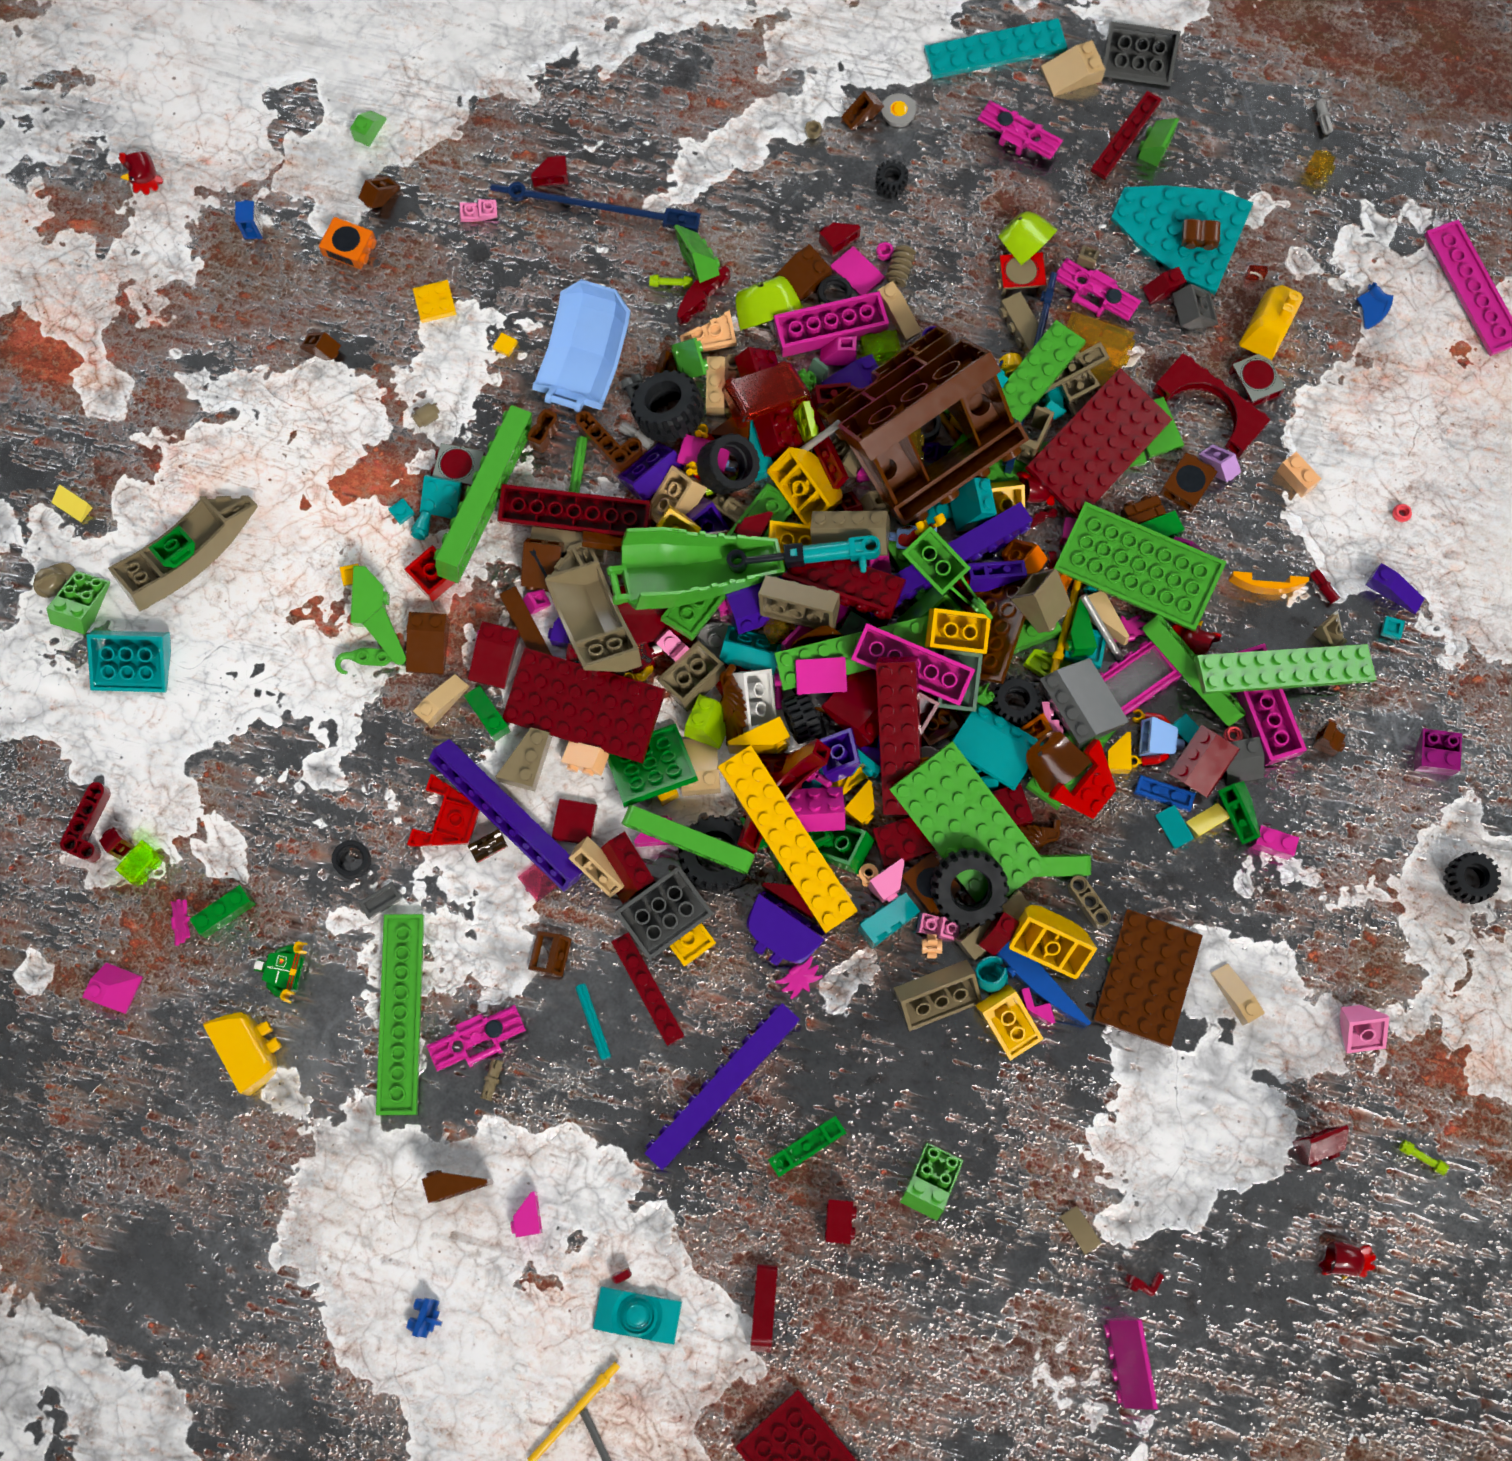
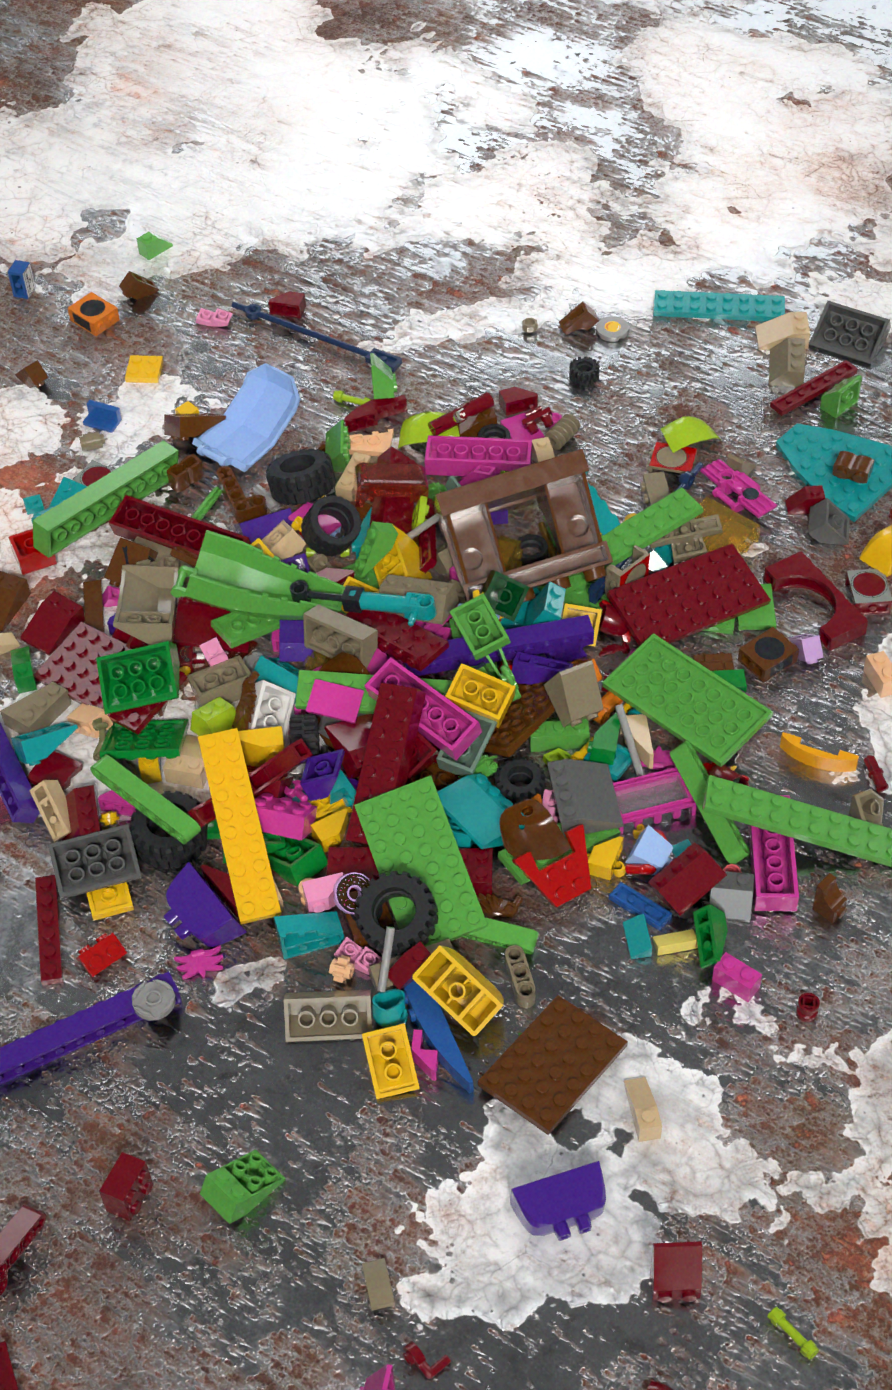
camera: 20 degrees right, 25 degrees down
green slope [768,1116,846,1178] -> none
dark pink piece [977,100,1063,160] -> none
bright pink slope [1340,1005,1389,1054] -> none
none -> teal slope [11,721,78,766]
none -> red bracket [76,933,127,978]
none -> blue panel [83,400,122,433]
none -> olive piece [92,718,108,761]
none -> green slope [96,641,180,715]
none -> yellow plate [100,811,120,825]
none -> light grey tile [132,979,175,1021]
none -> reddish brown slope [164,413,226,441]
none -> tile [333,872,370,914]
none -> bright green slope [354,521,398,578]
none -> light grey bar [377,927,395,992]
none -> dark red piece [428,392,494,436]
none -> dark green slope [481,570,530,622]
none -> dark purple hips [510,1161,606,1241]
none -> dark red hips [521,404,553,435]
none -> dark tan slope [769,338,805,387]
none -> dark red wheel [796,993,820,1022]

